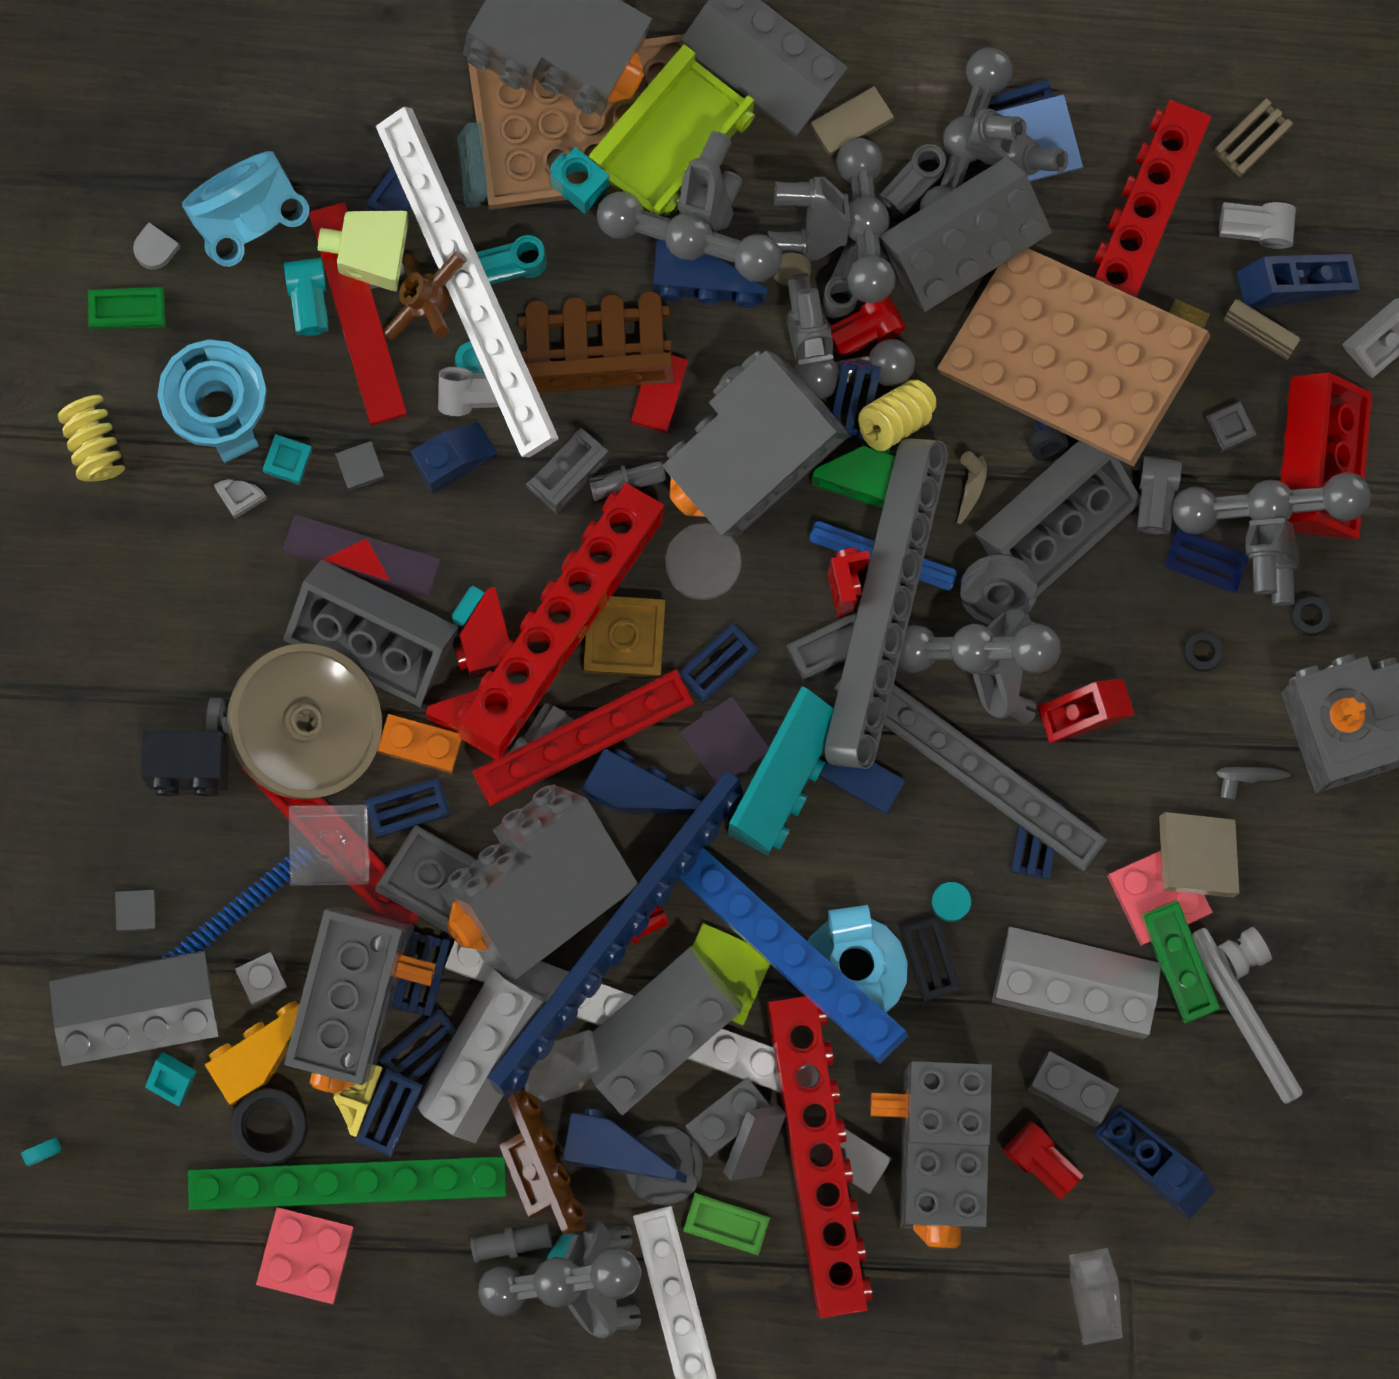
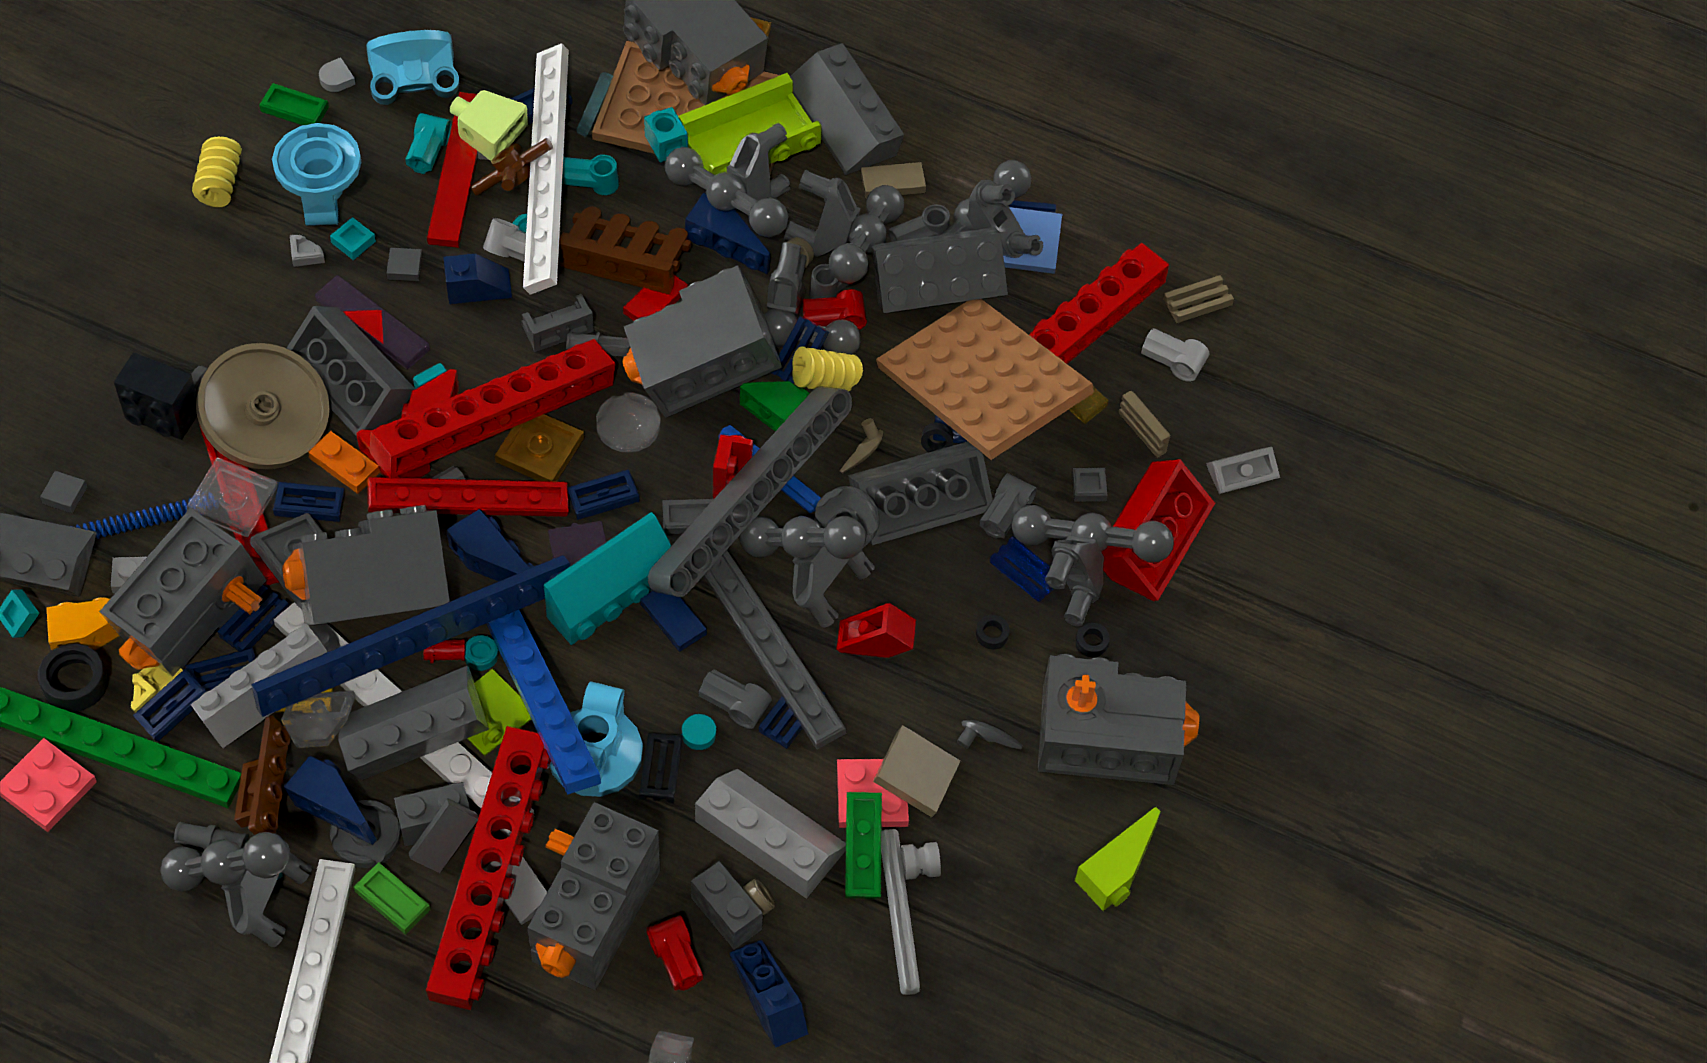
camera: 25 degrees right, 20 degrees down
dark blue slope [1237,254,1360,308] -> none
none -> teal tile [465,635,498,671]
none -> dark grey piece [699,669,772,729]
none -> dark tan tile [743,879,775,915]

